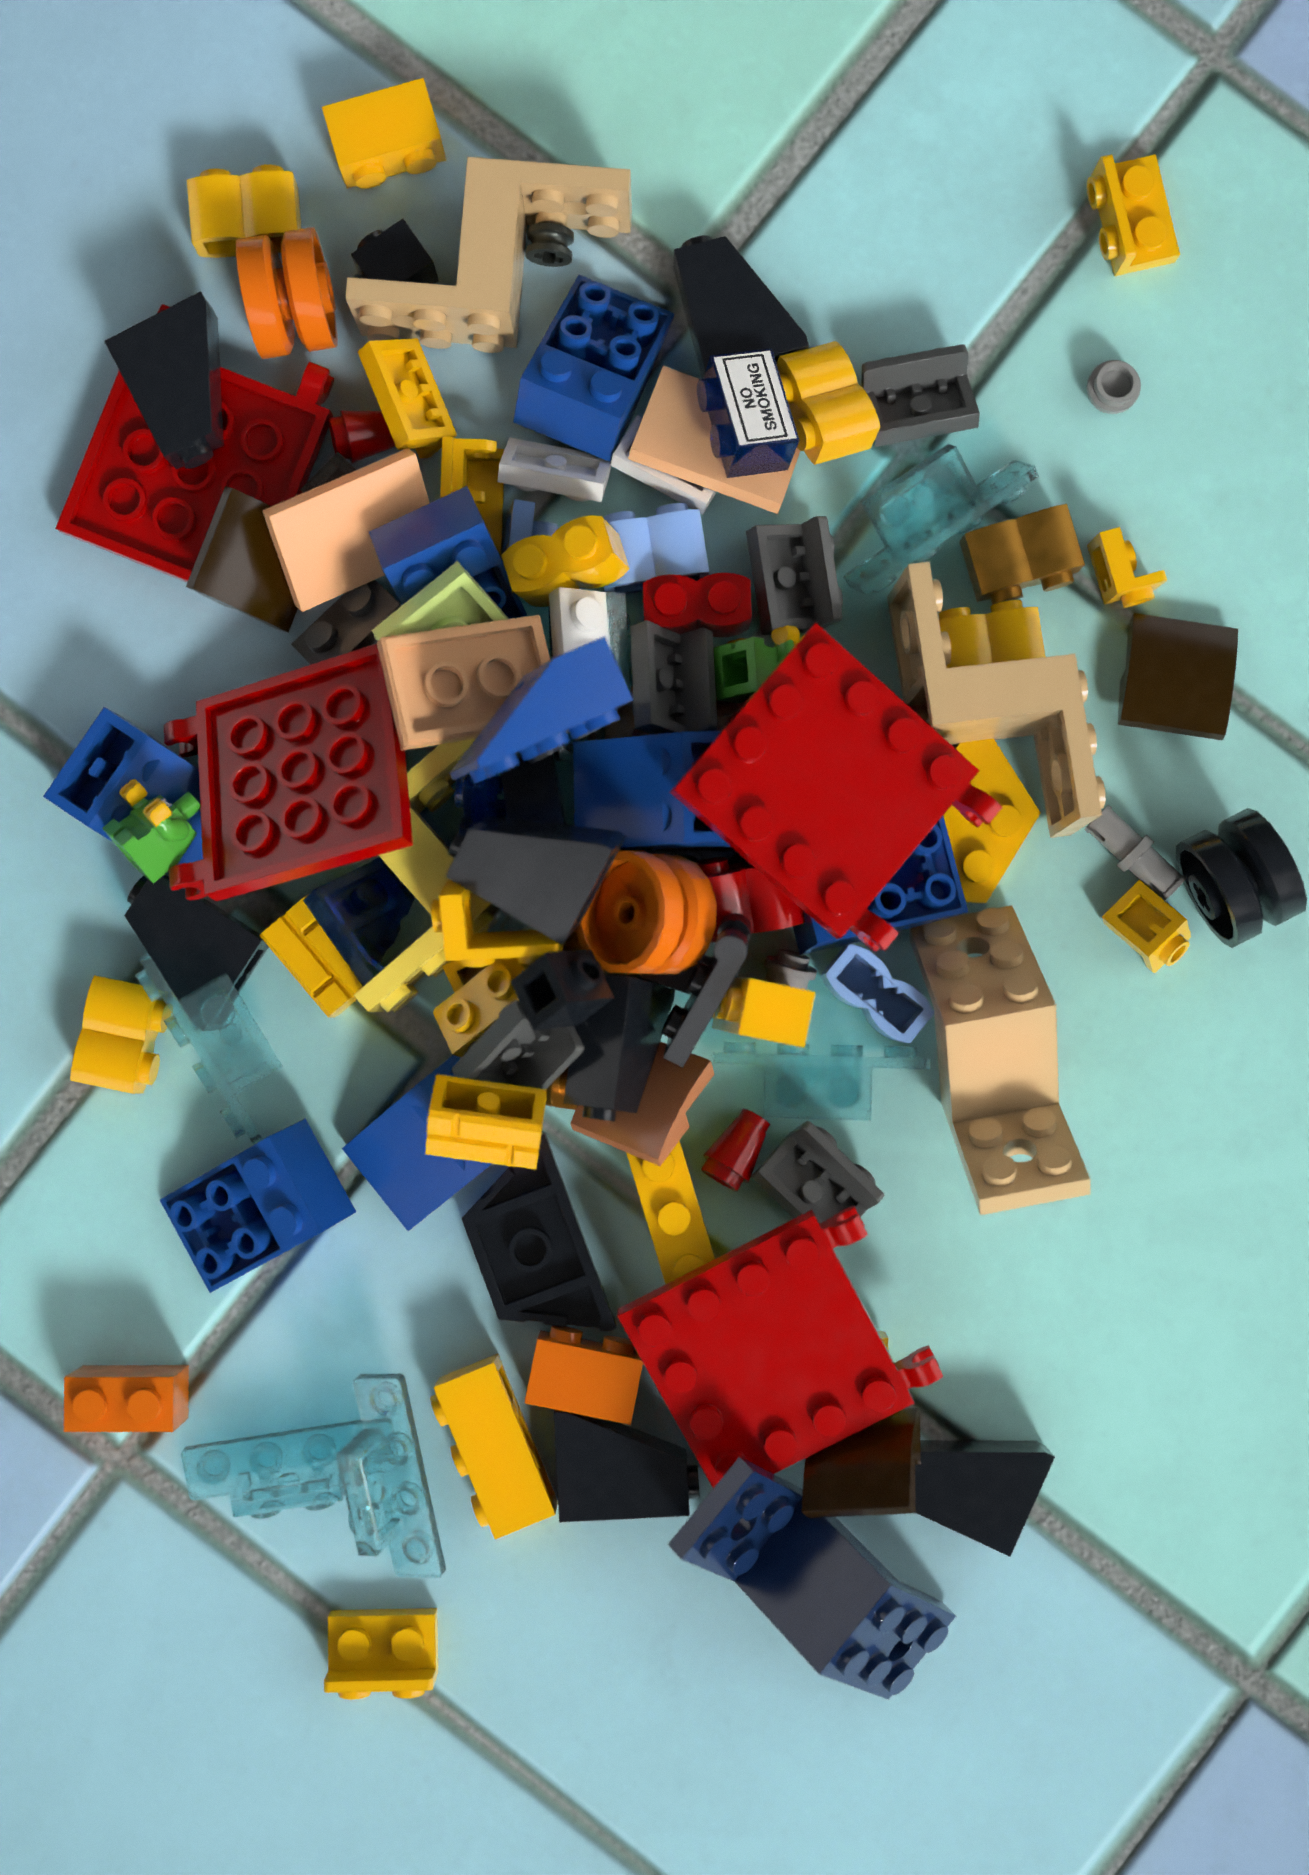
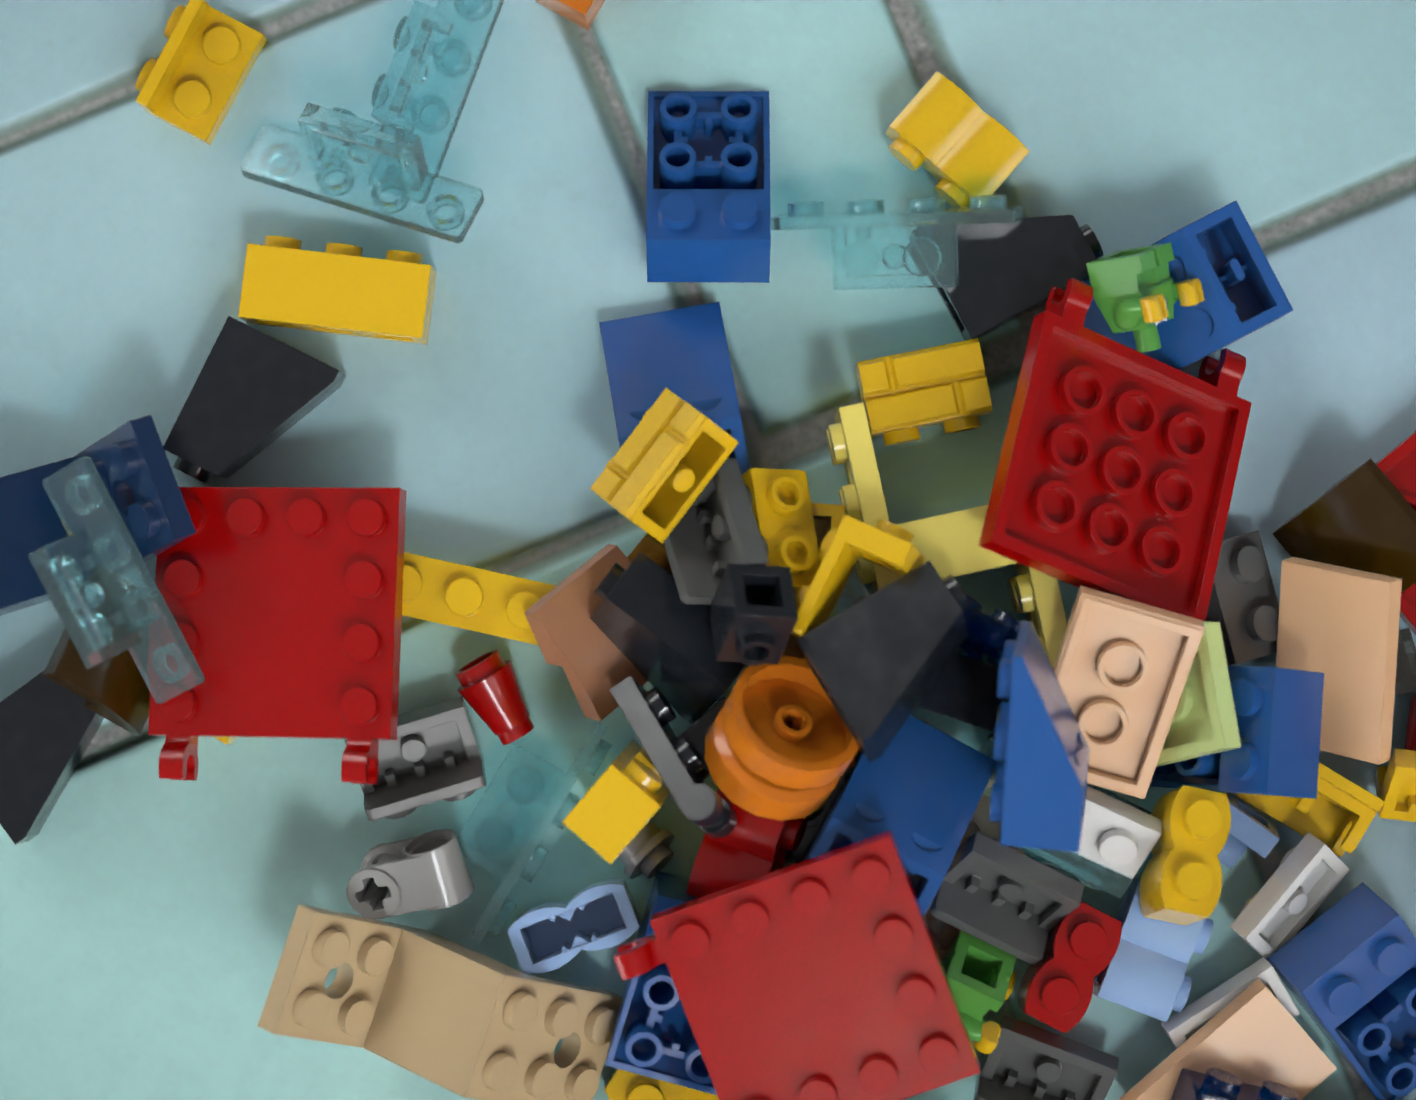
camera: 115 degrees right, 0 degrees up
wing [303,857,416,986] -> none
black wing [461,1133,617,1331] -> none
orange brick [524,1325,643,1425] -> none
none -> clear light blue bracket [28,456,204,704]
none -> light grey piece [346,829,474,919]

